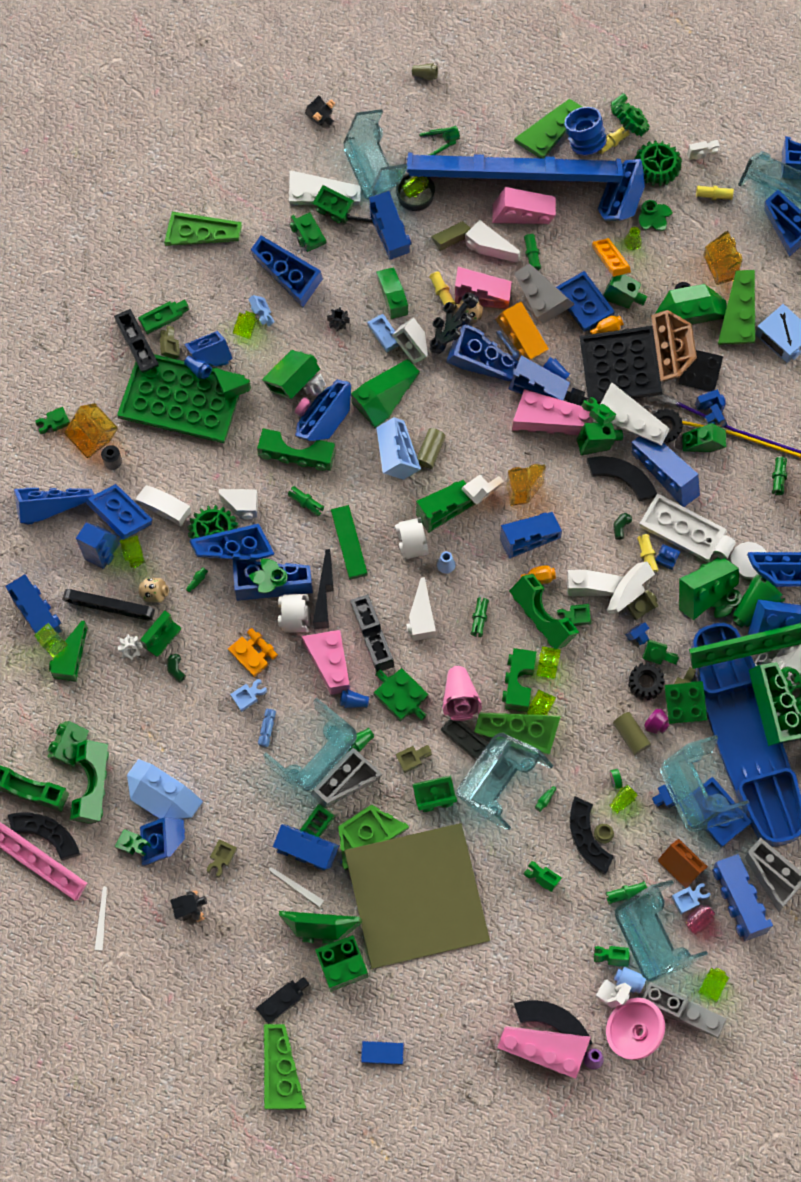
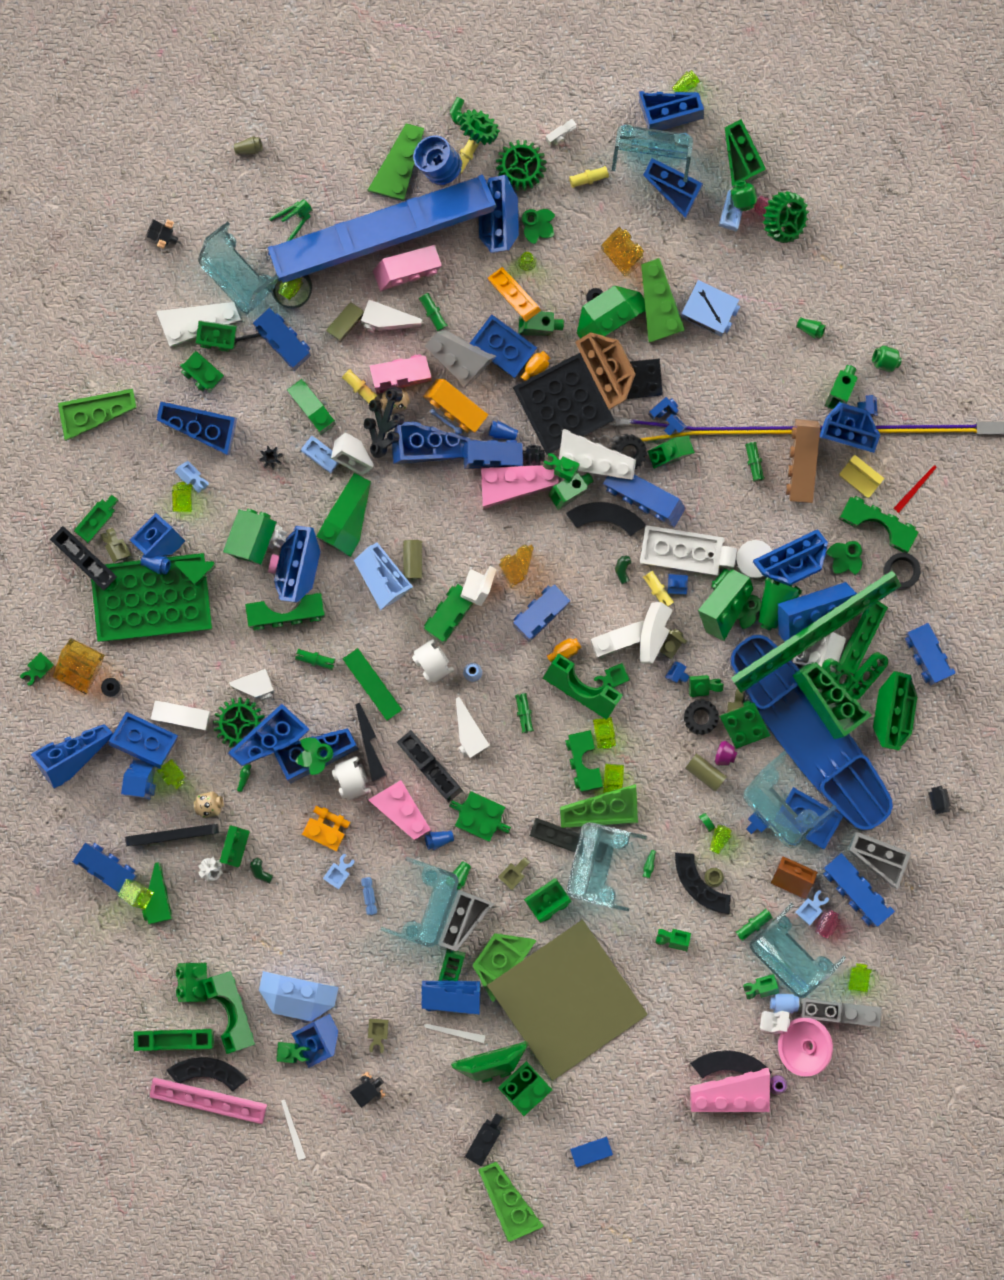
camera: 20 degrees left, 15 degrees up
bright pink cone [442,666,482,721] -> none

